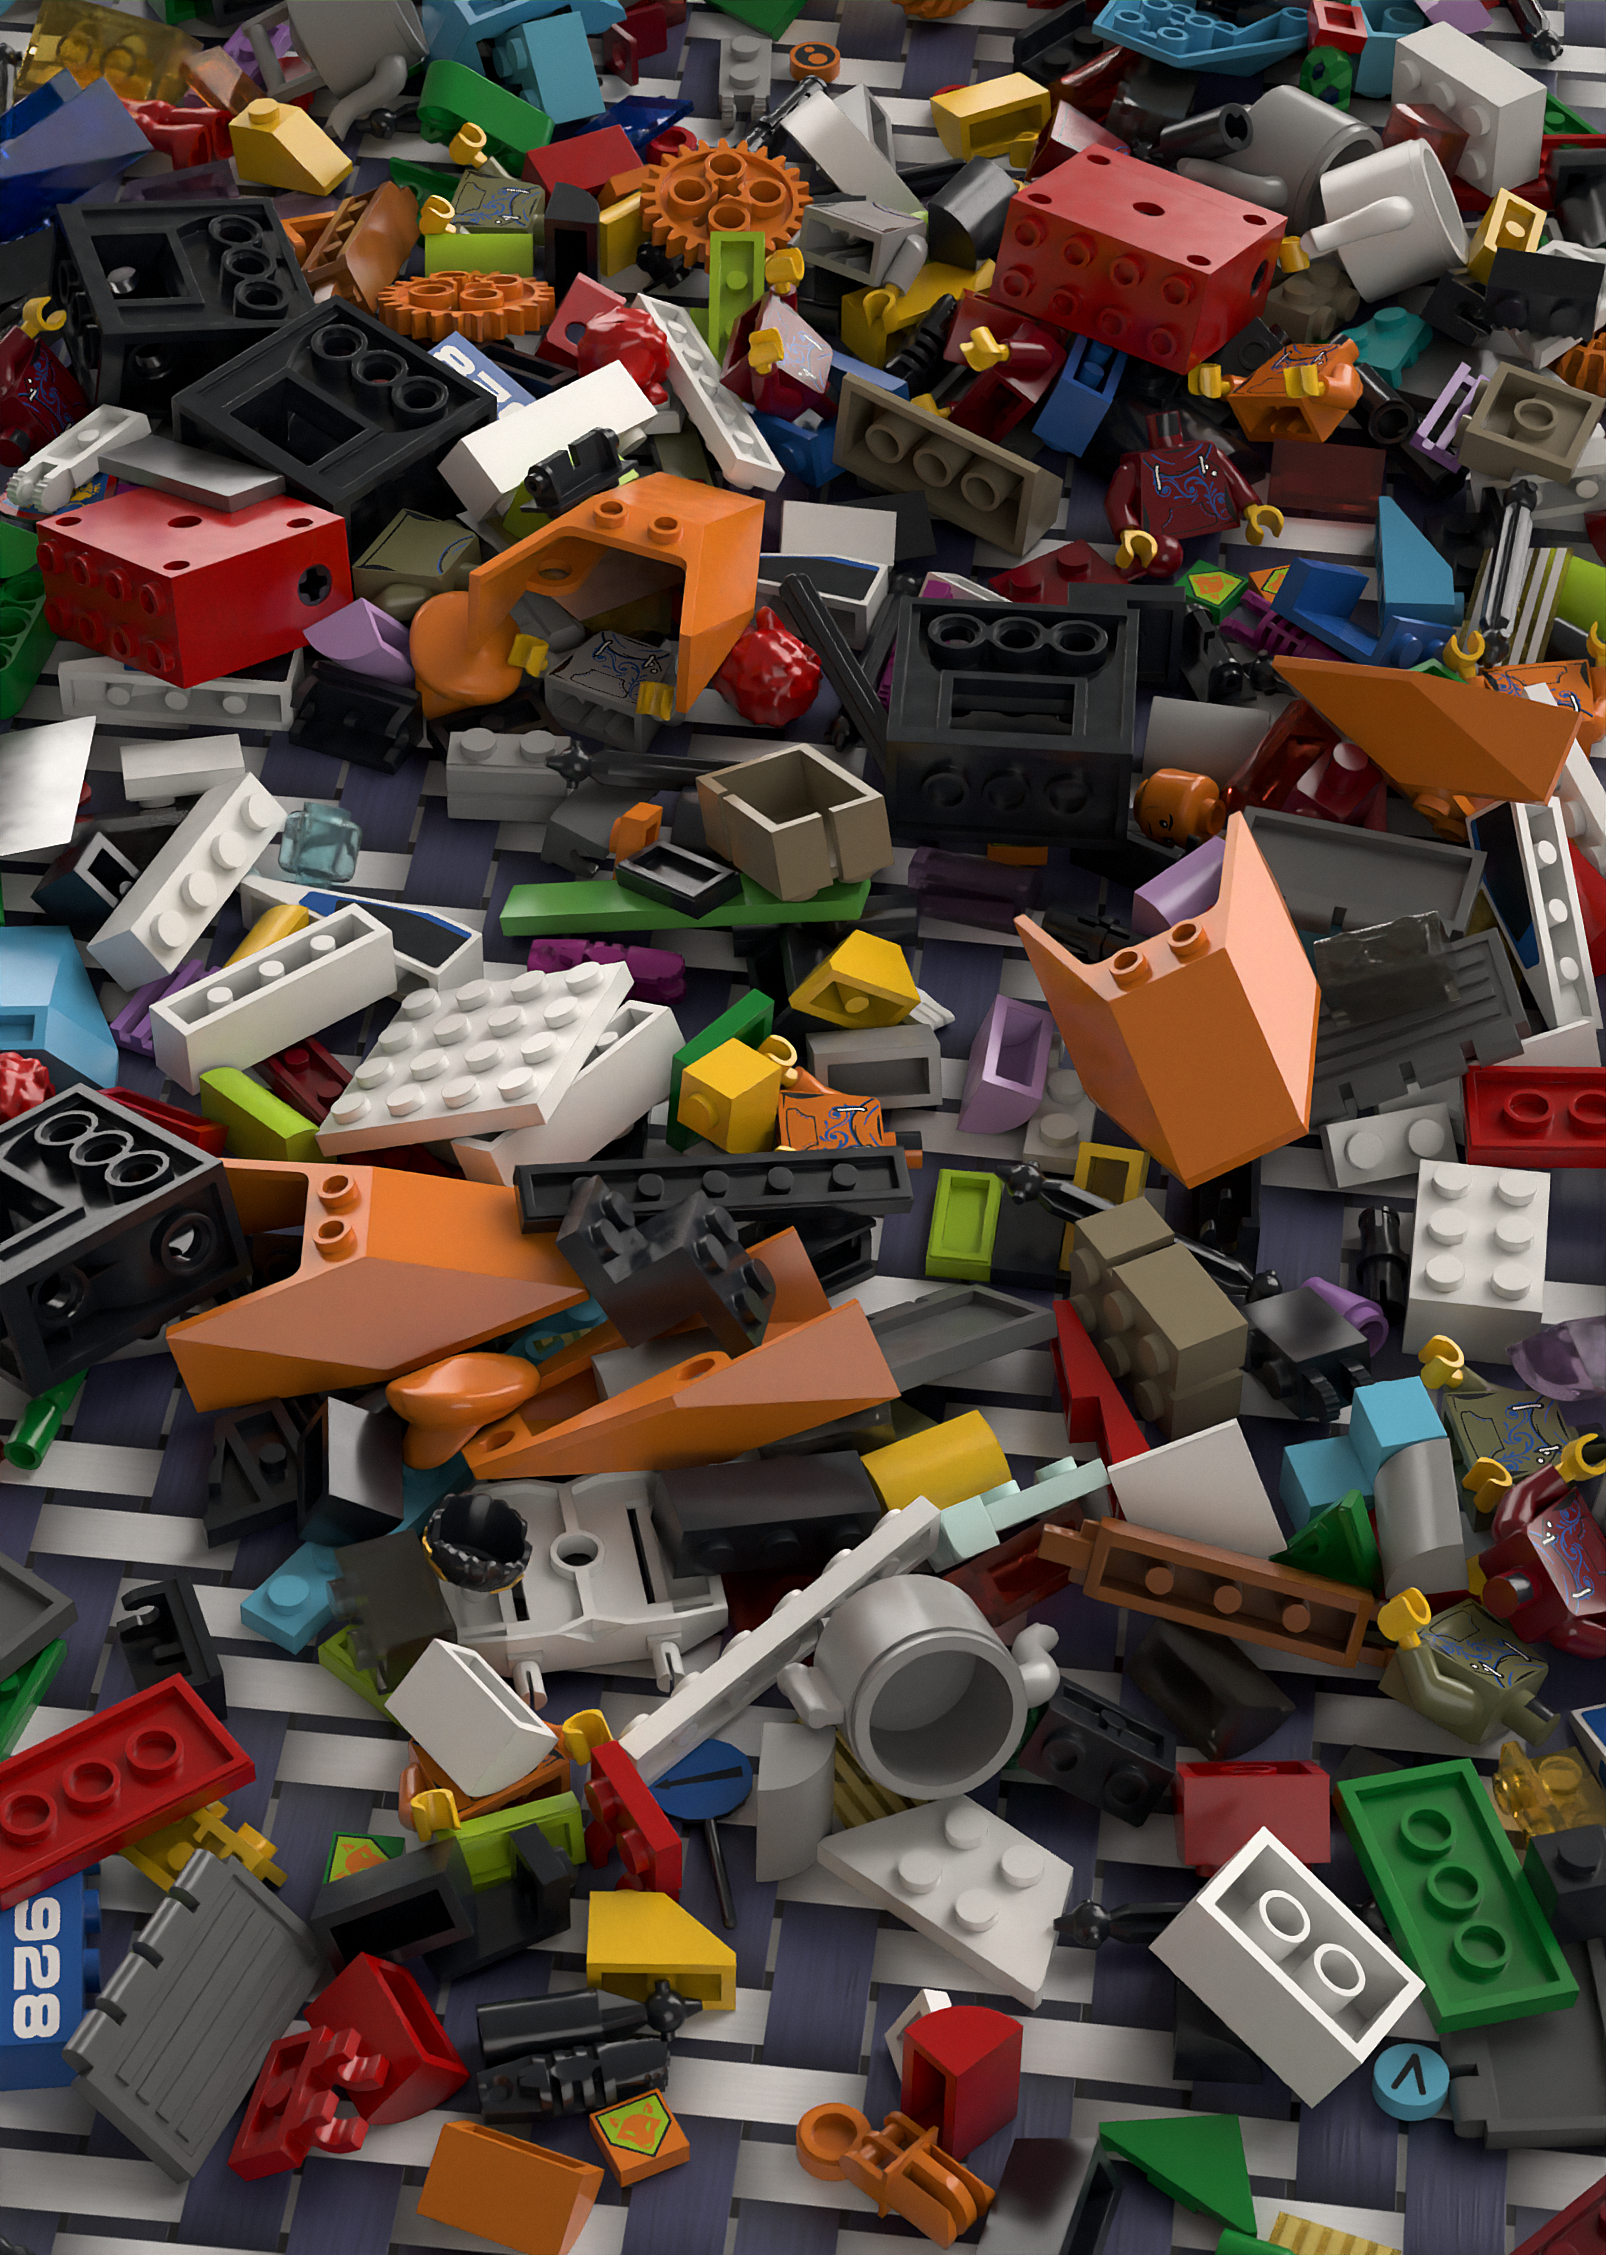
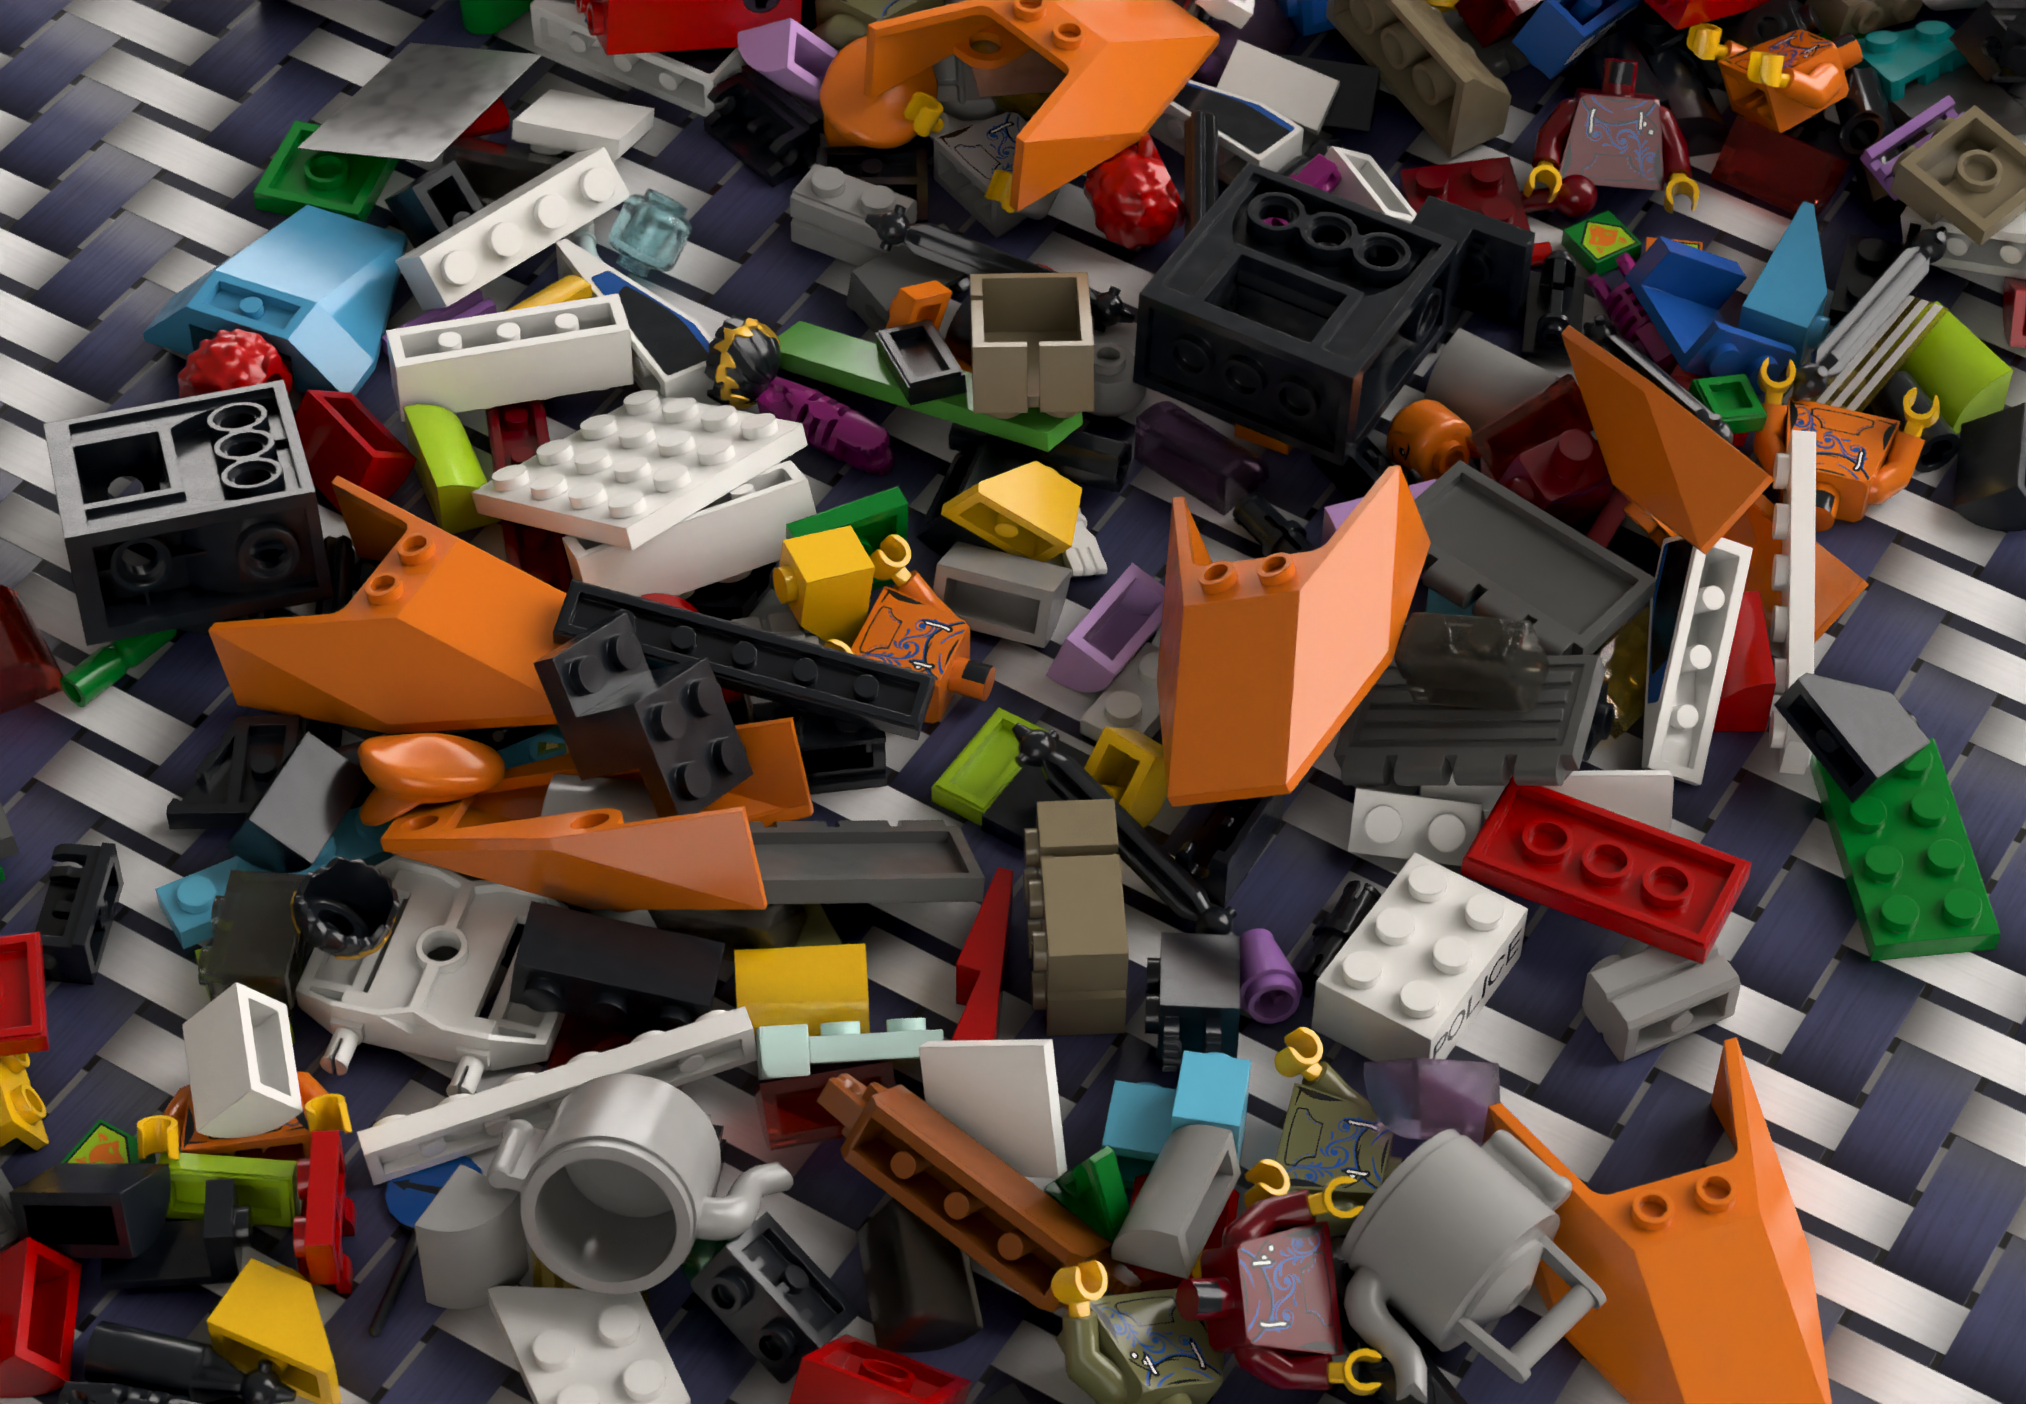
camera: 25 degrees right, 5 degrees up
none -> black hair [704,314,781,410]

